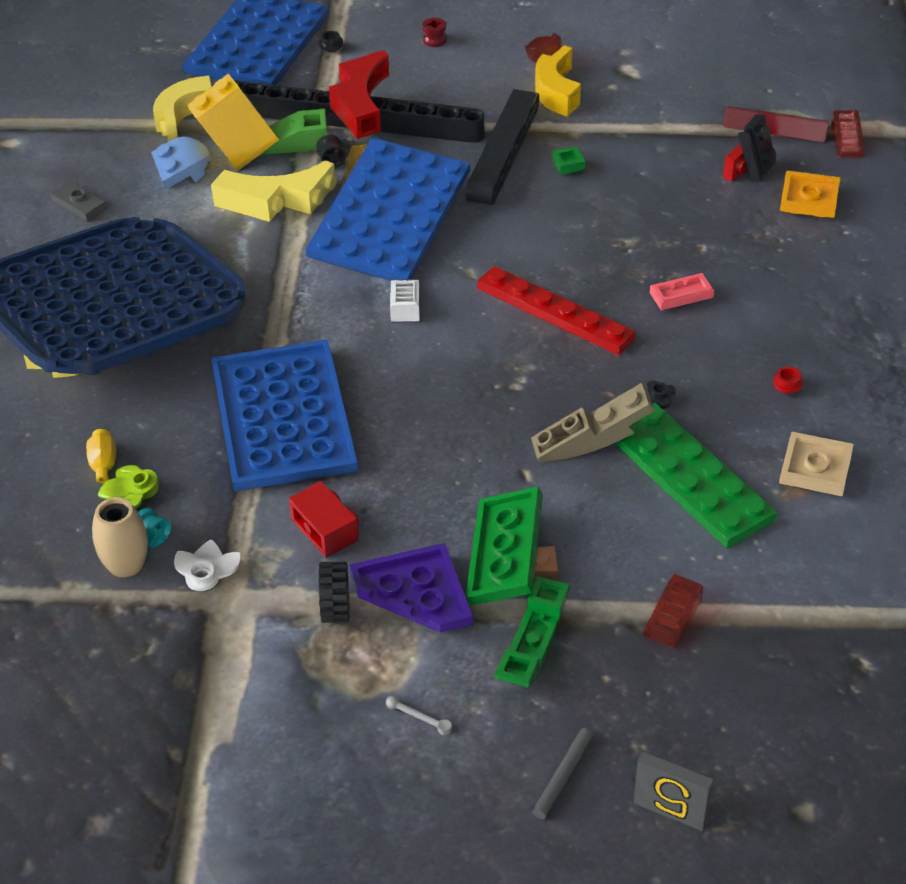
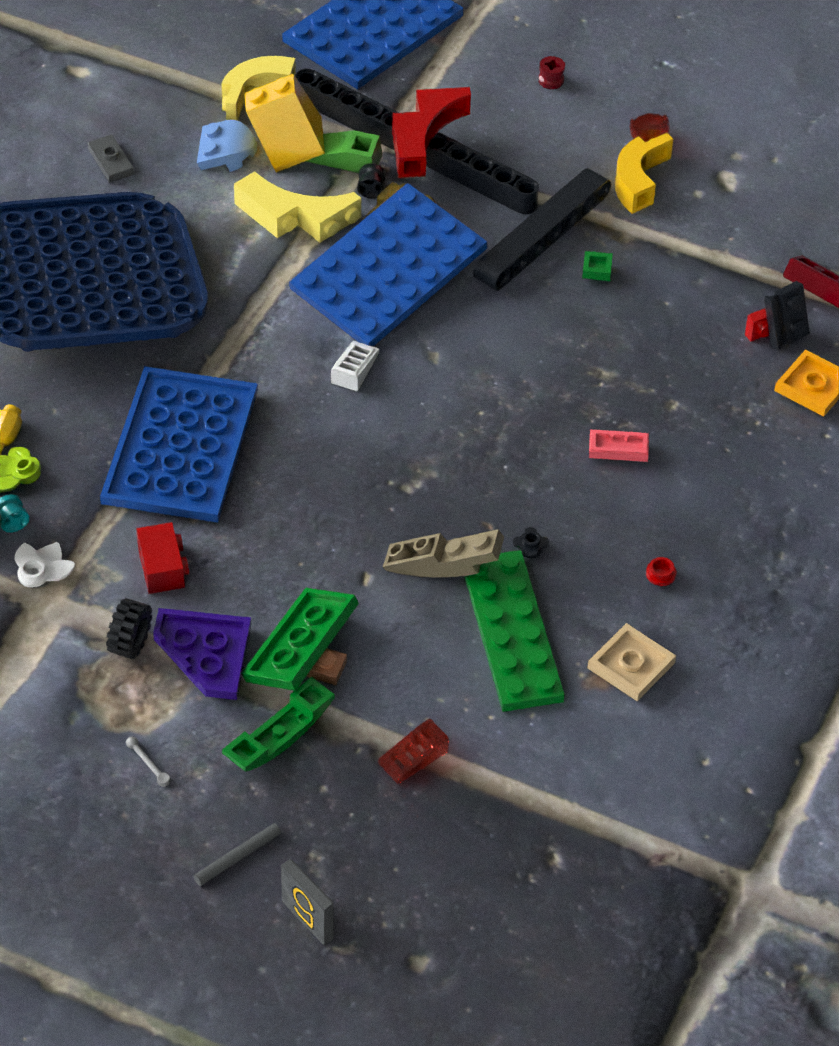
camera: 20 degrees right, 5 degrees up
black plate [319,31,343,52] -> none
red plate [477,266,635,355] -> none

